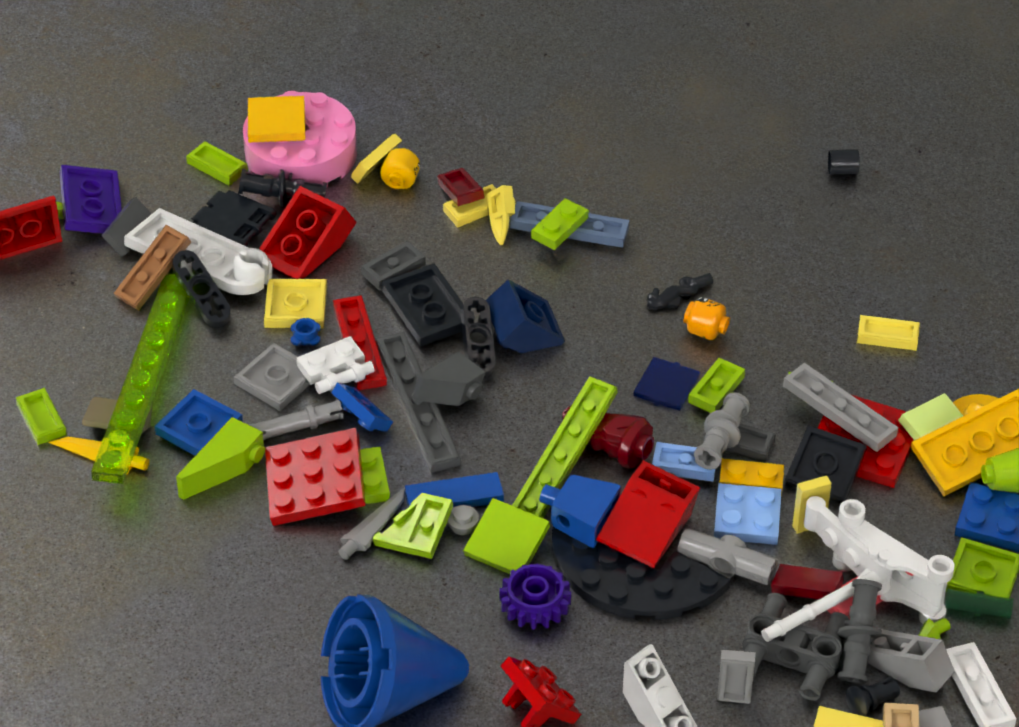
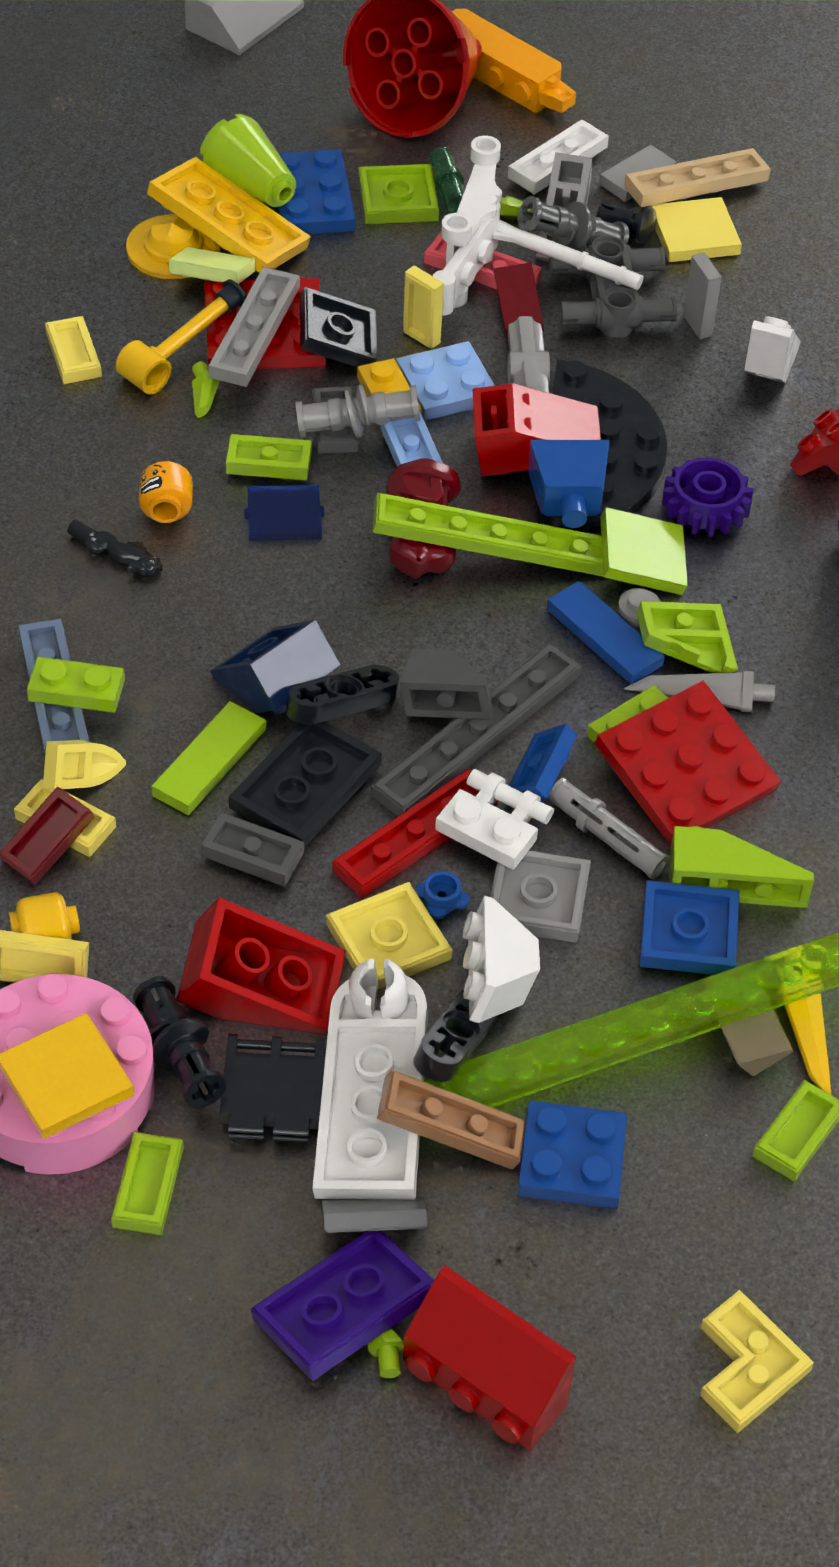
camera: 120 degrees left, 5 degrees up
none -> yellow piece [116,279,247,395]
none -> lime tile [151,701,266,816]
none -> white slope [463,895,540,1023]
none -> blue plate [517,1100,627,1209]

